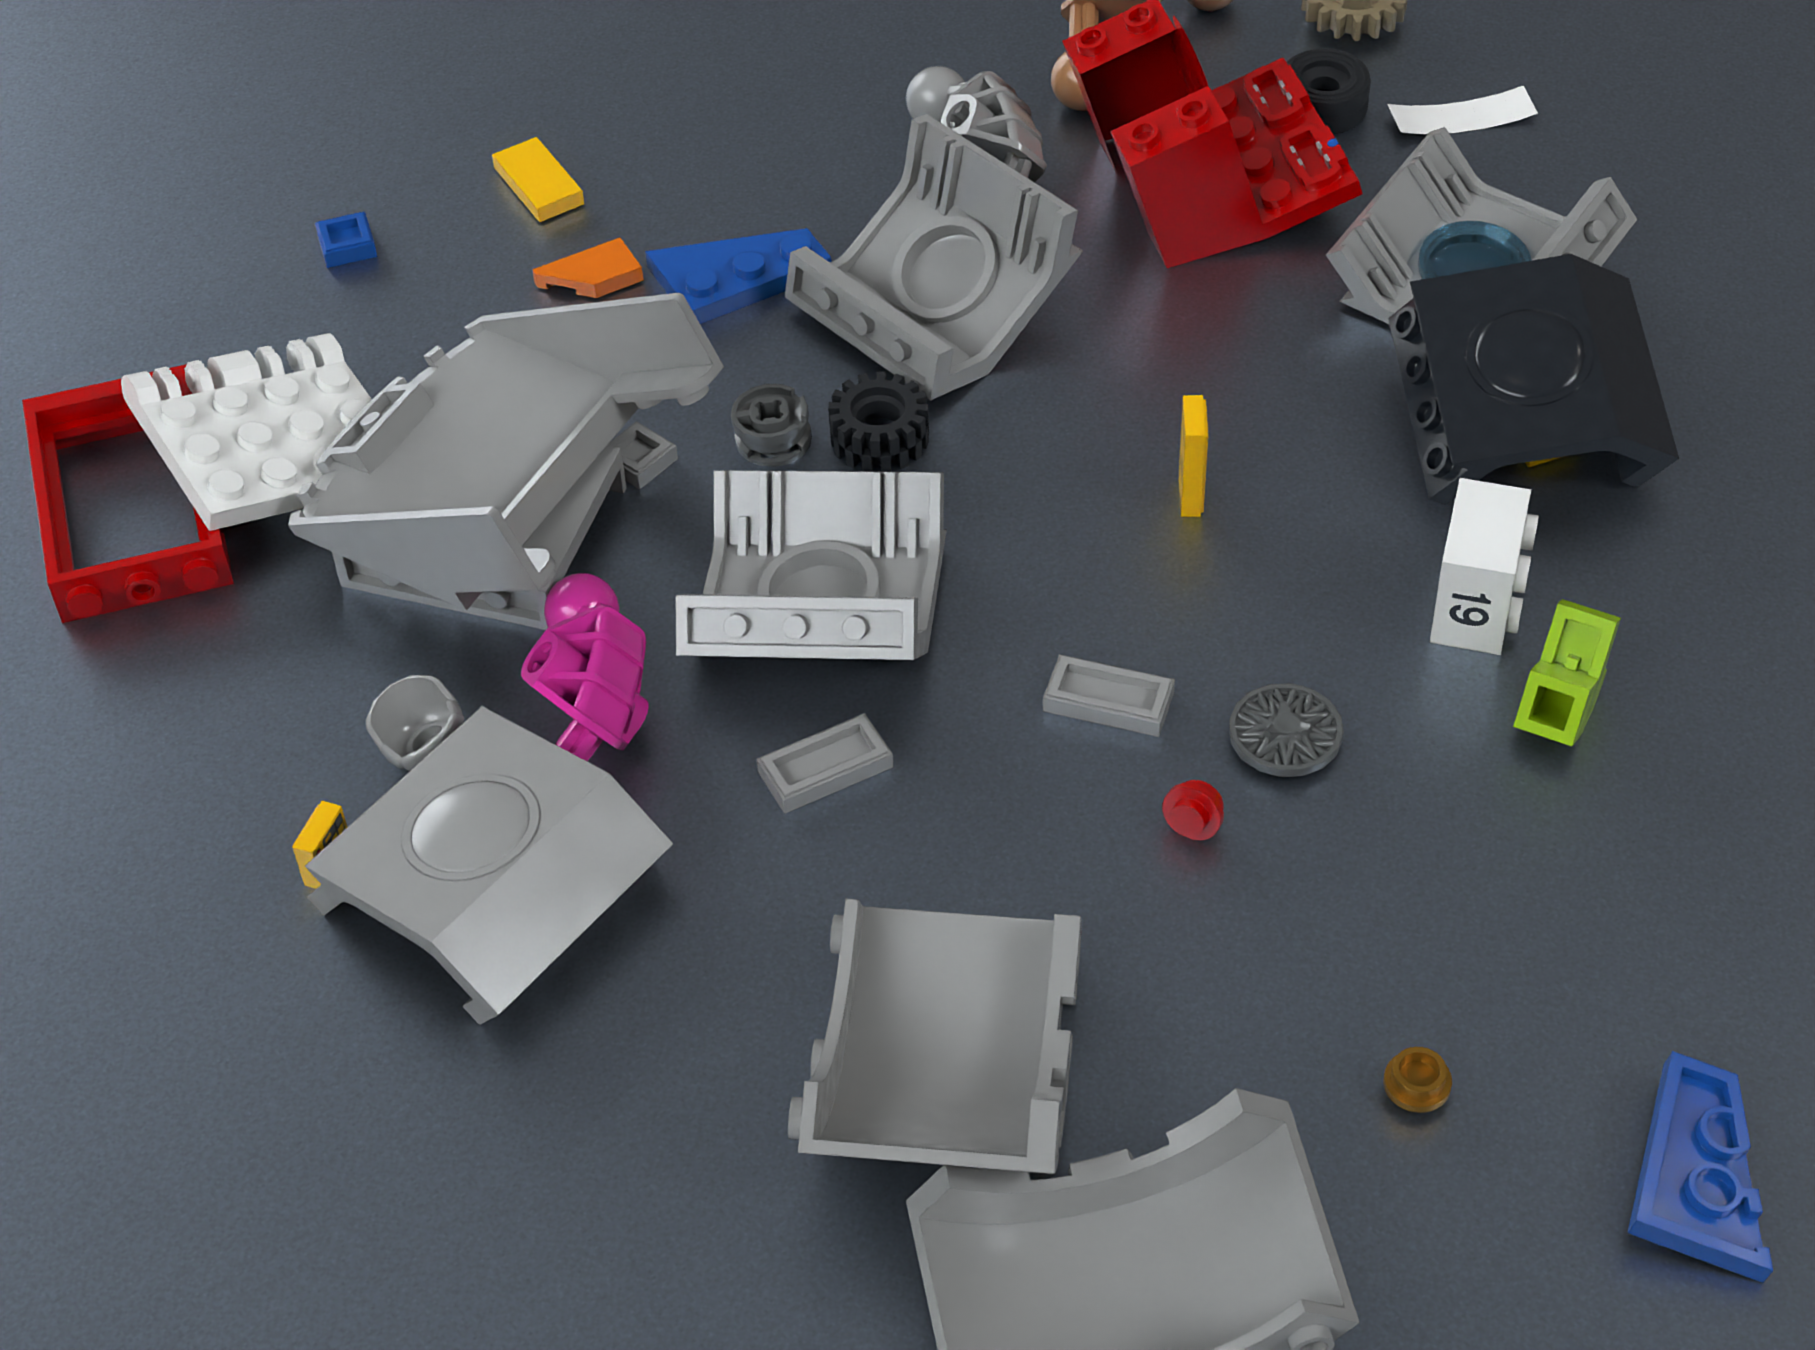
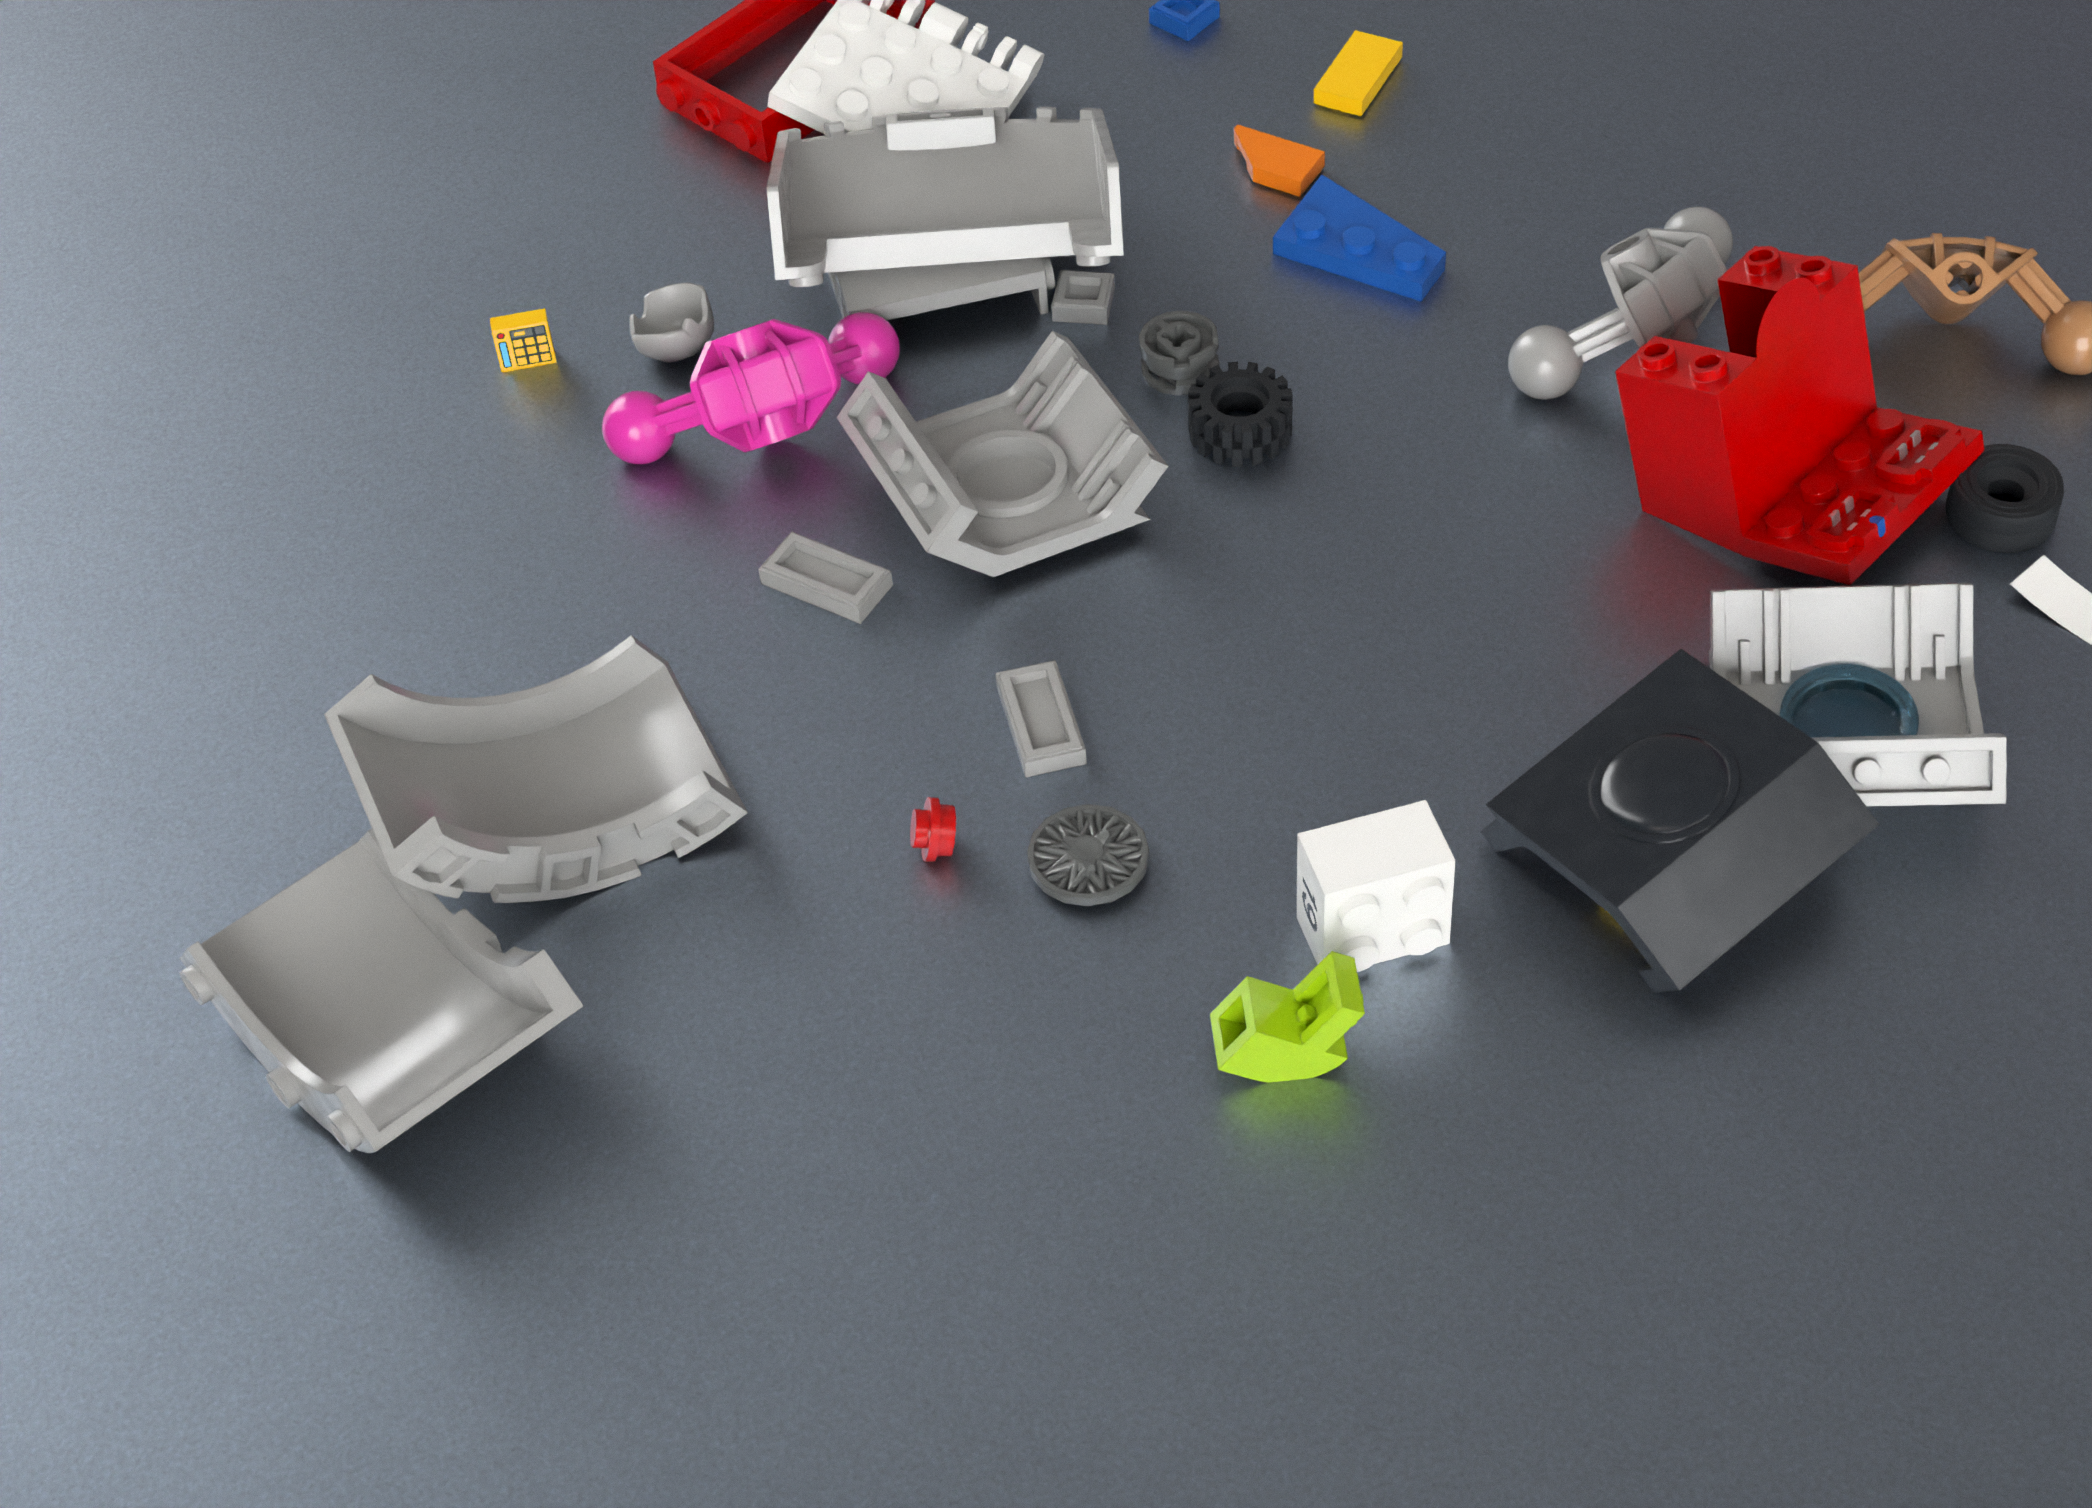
camera: 60 degrees right, 0 degrees up
light grey panel [305,706,673,1025] -> none
light grey panel [785,114,1083,401] -> none
yellow tile [1179,395,1208,517] -> none
pearl gold plate [1383,1047,1452,1113] -> none
blue wing [1628,1051,1773,1283] -> none

